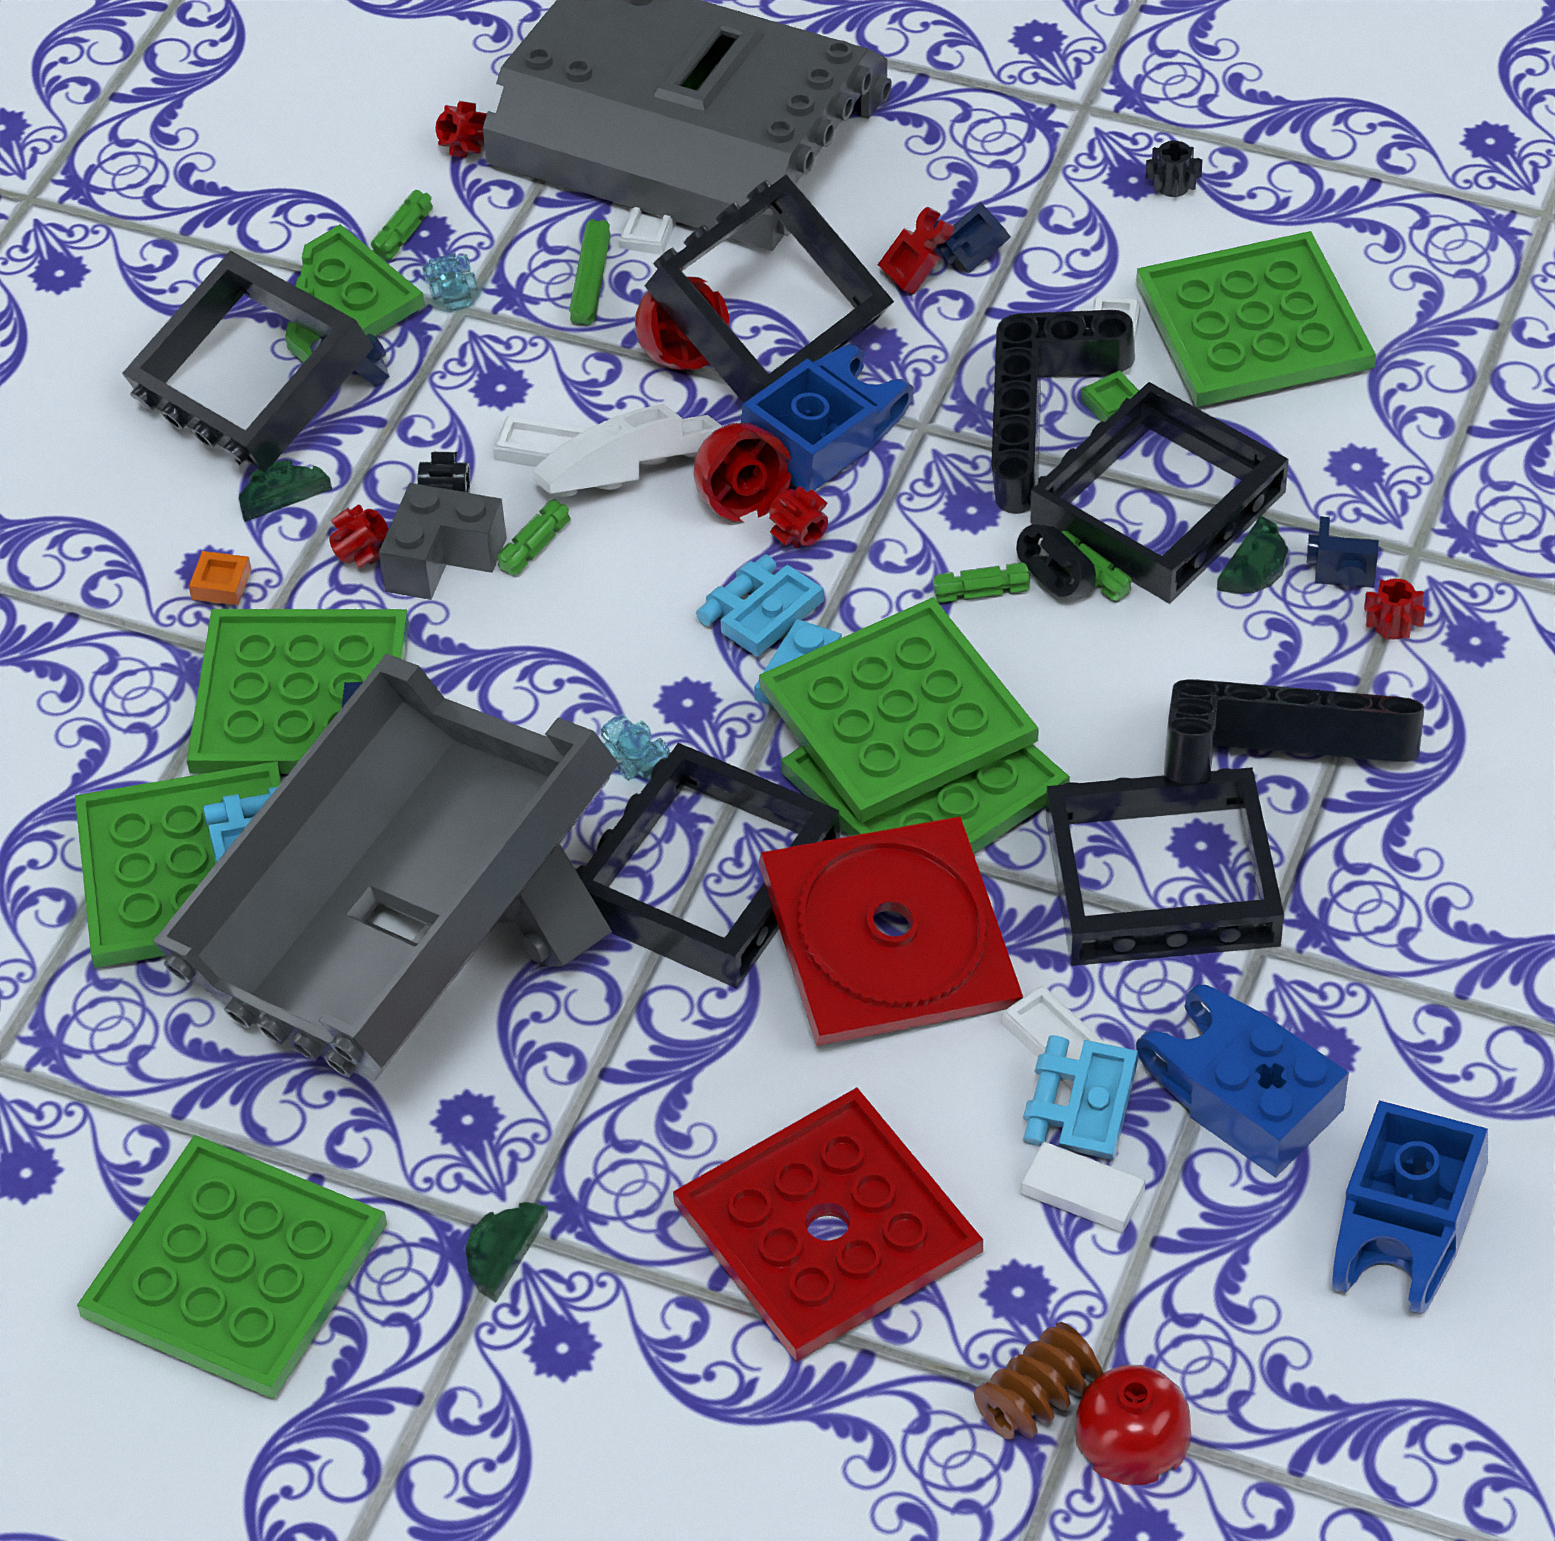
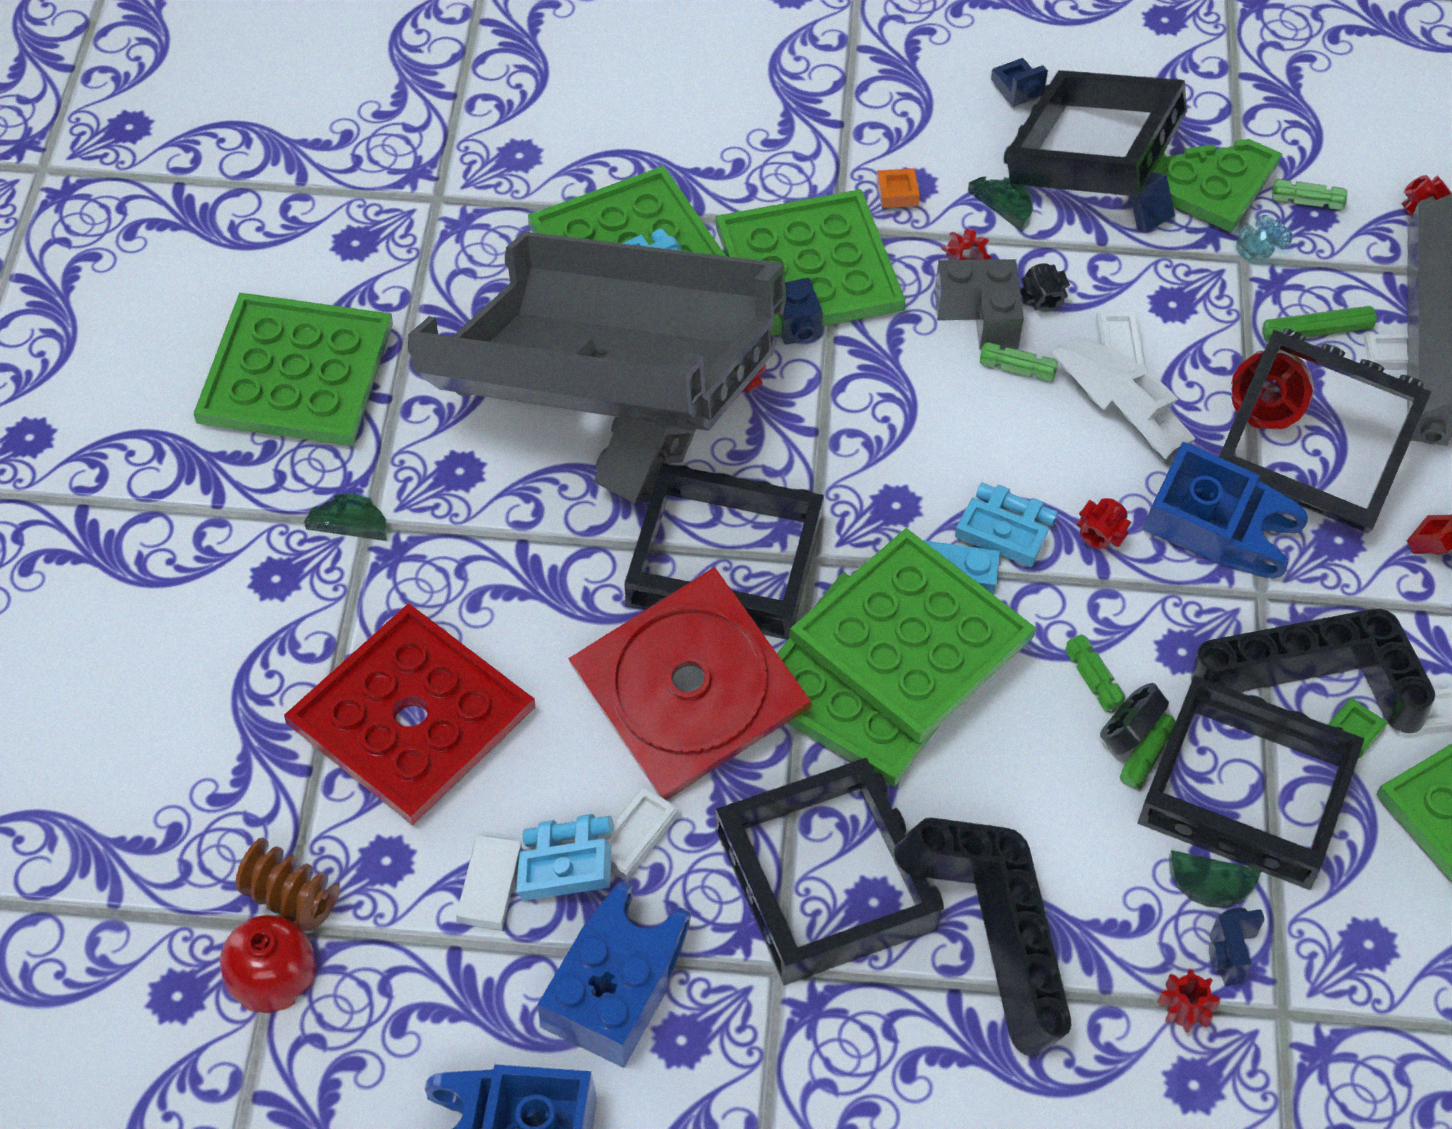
camera: 70 degrees right, 5 degrees up
clear light blue piece [601,714,670,781] -> none
red cylinder [693,423,792,522] -> none
none -> dark blue bracket [991,58,1048,107]

